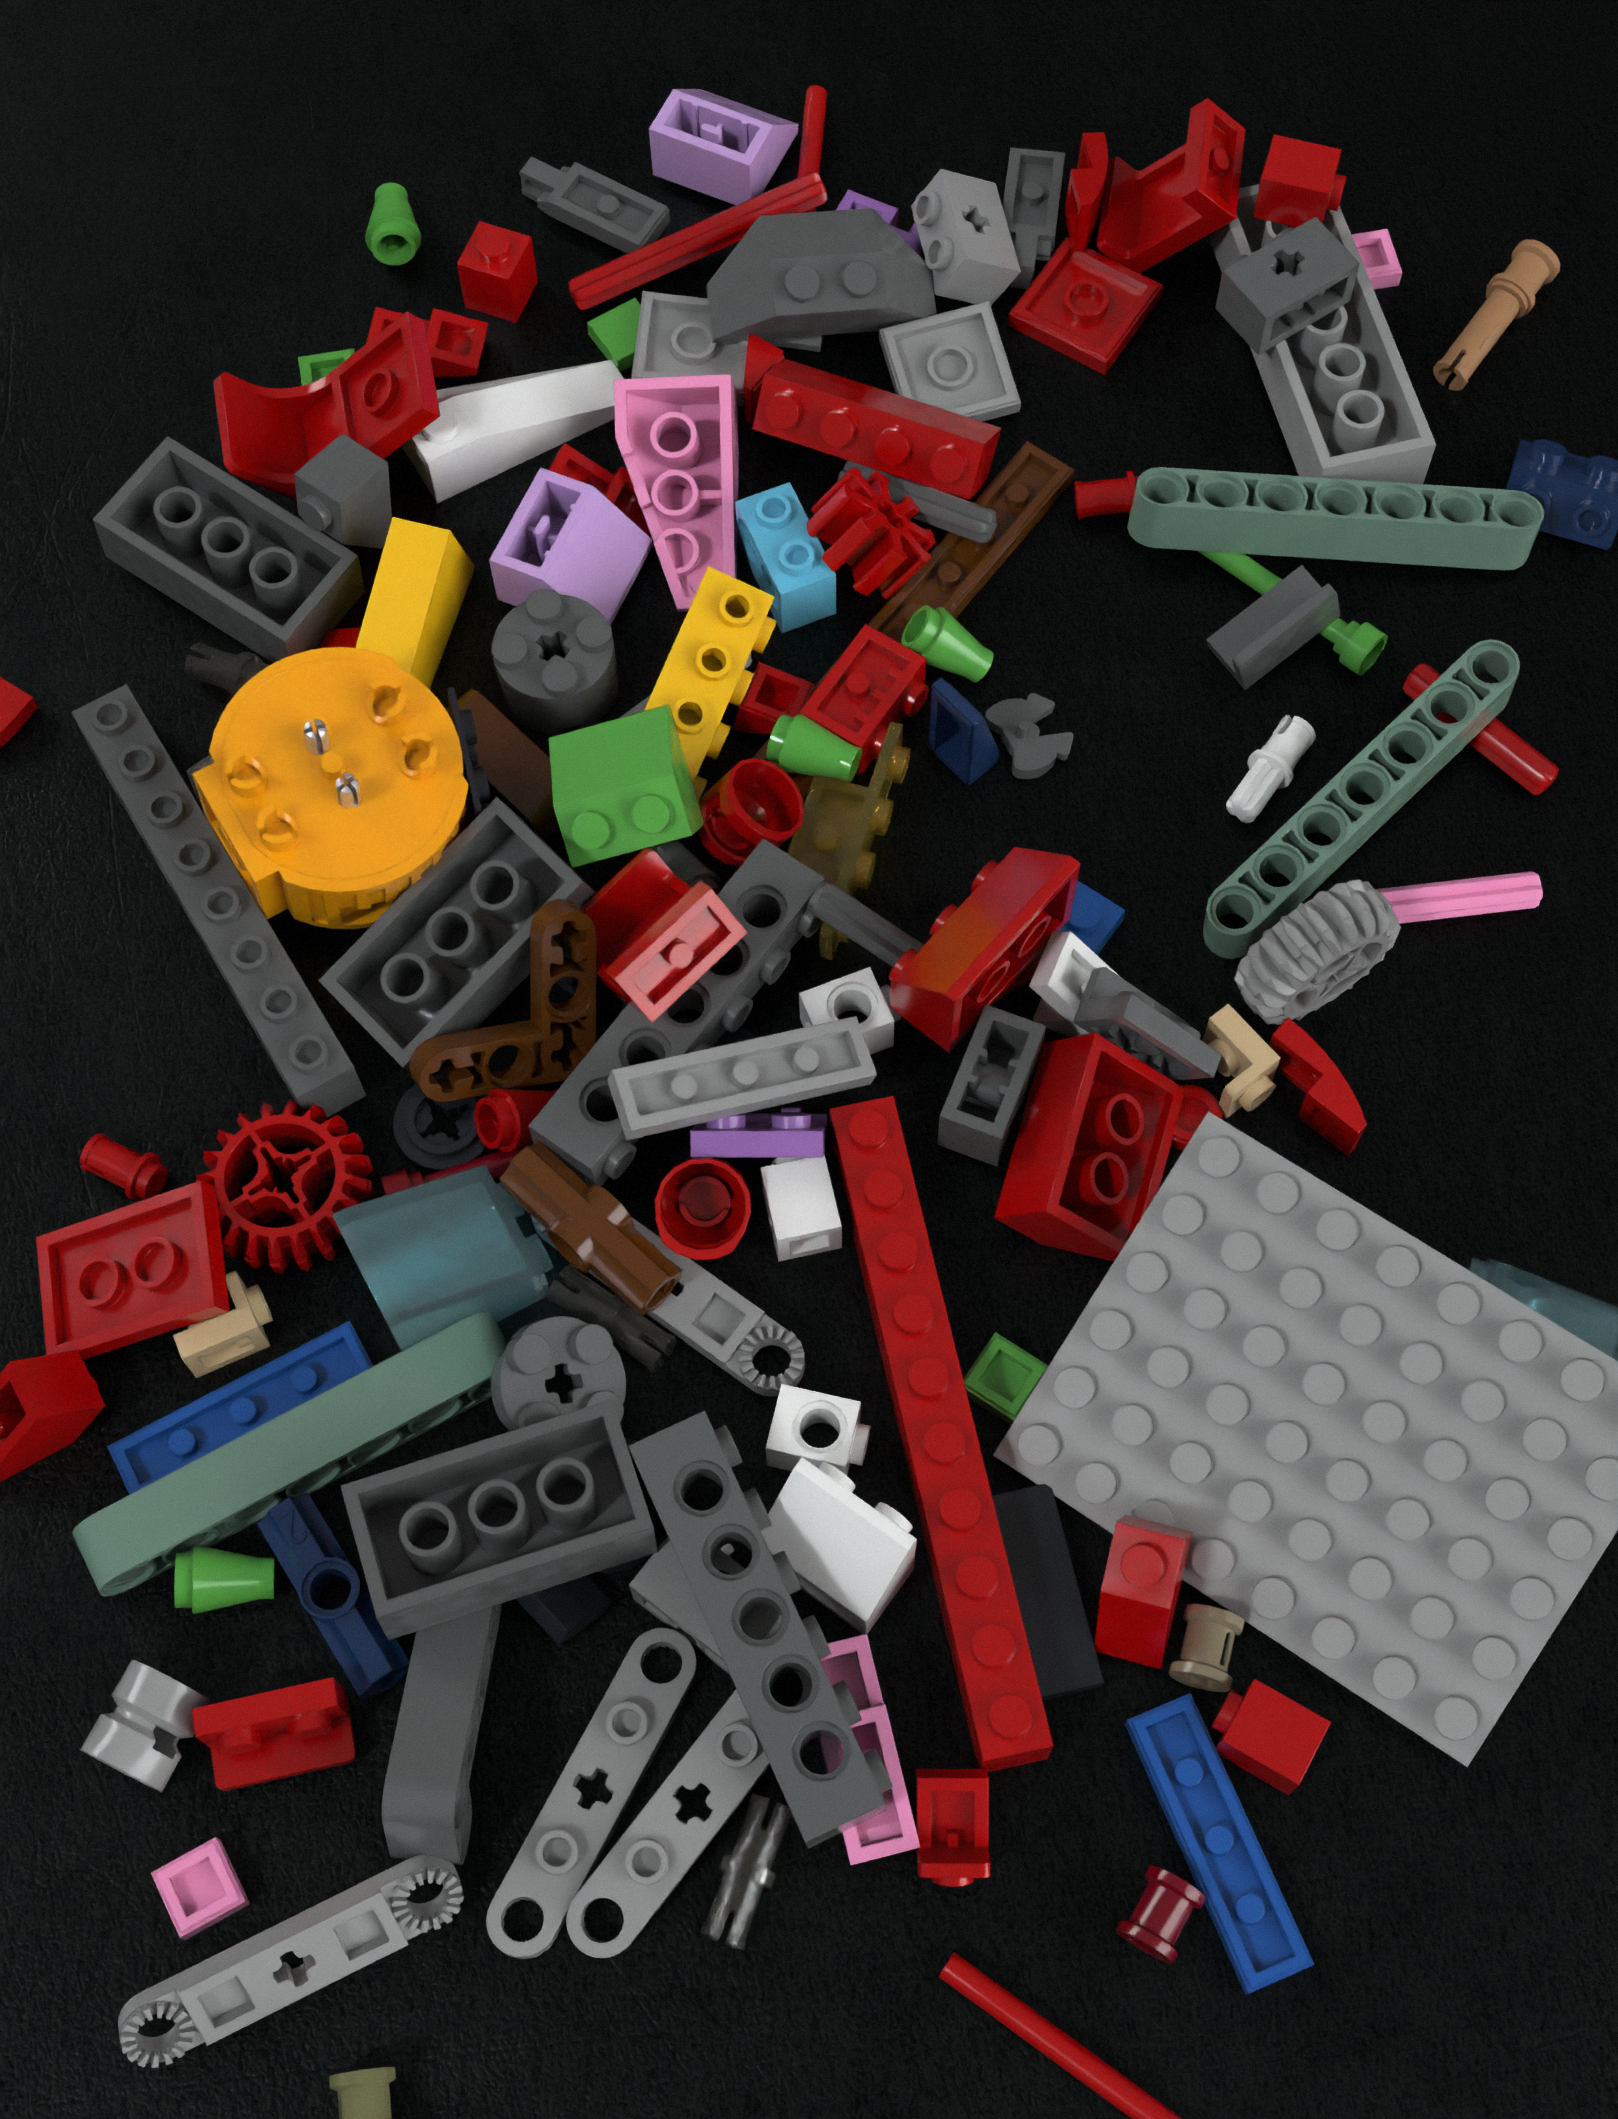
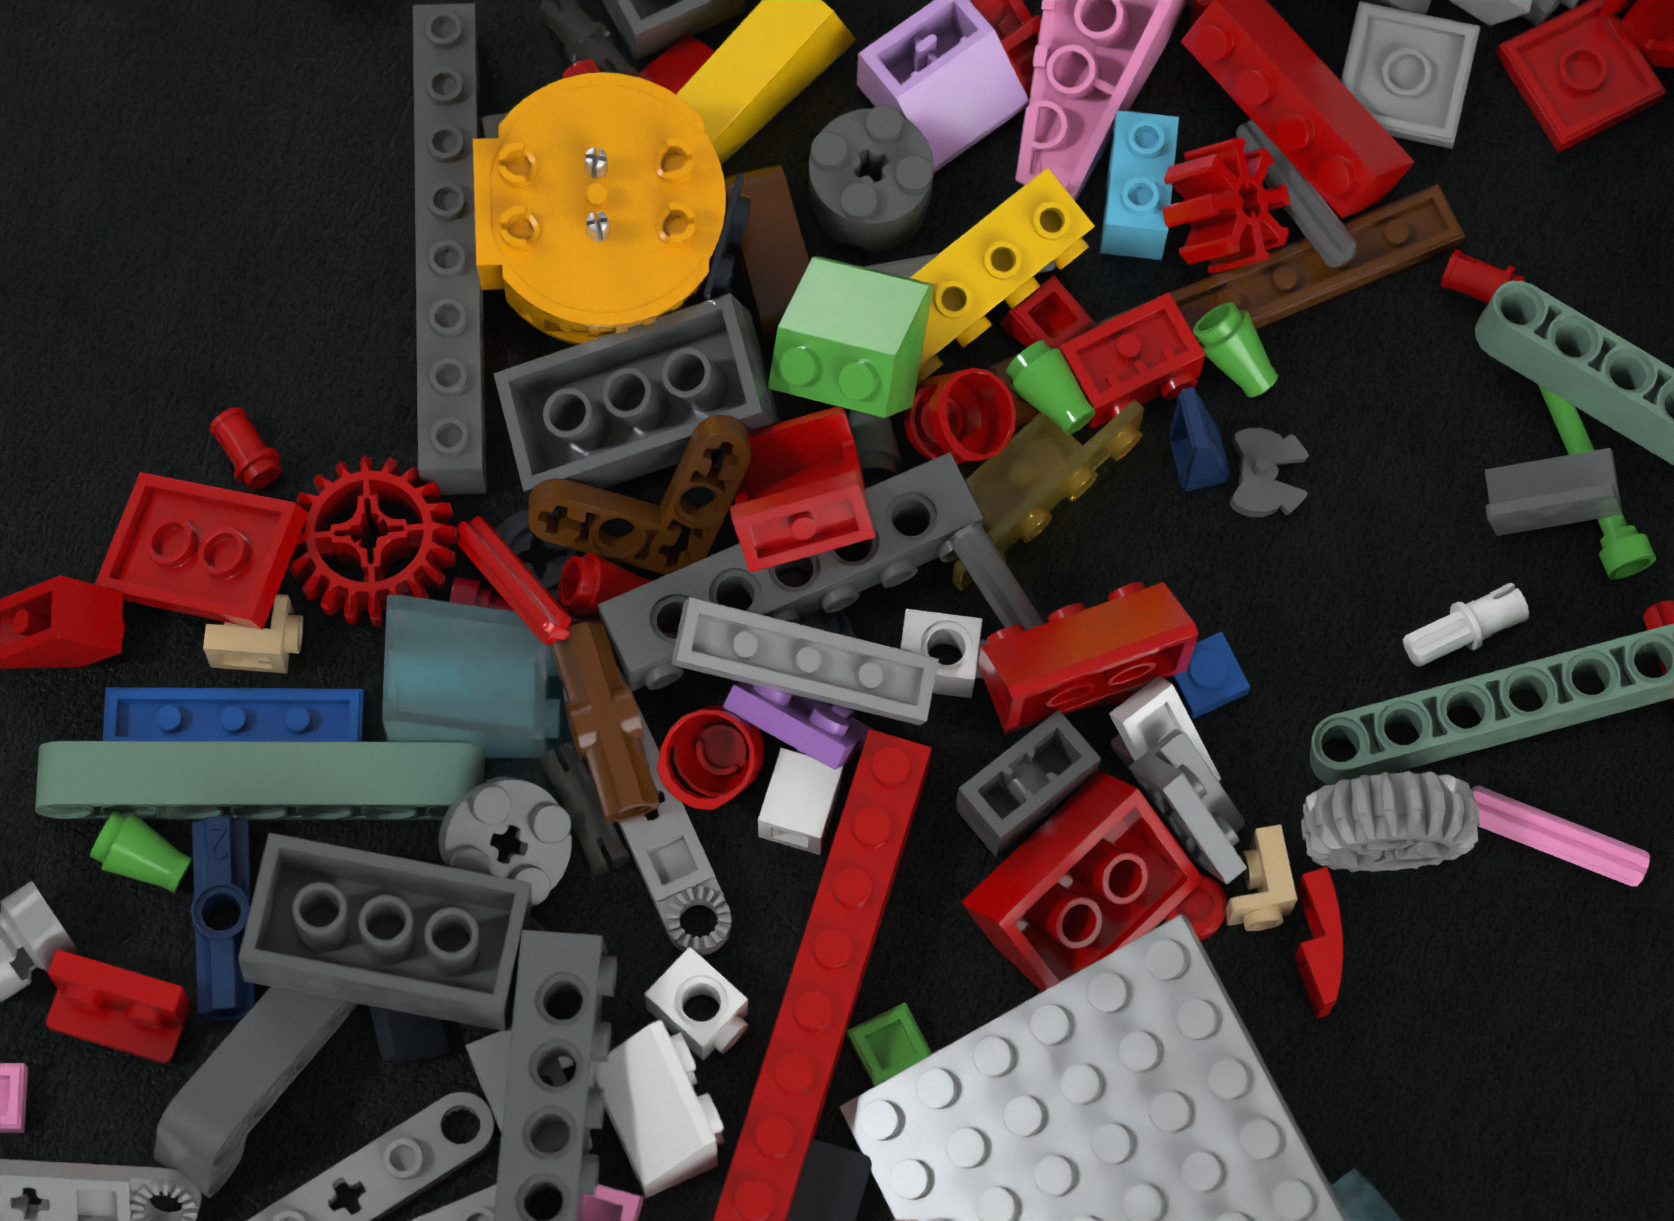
camera: 25 degrees right, 5 degrees up
none -> red axle [457,516,571,646]

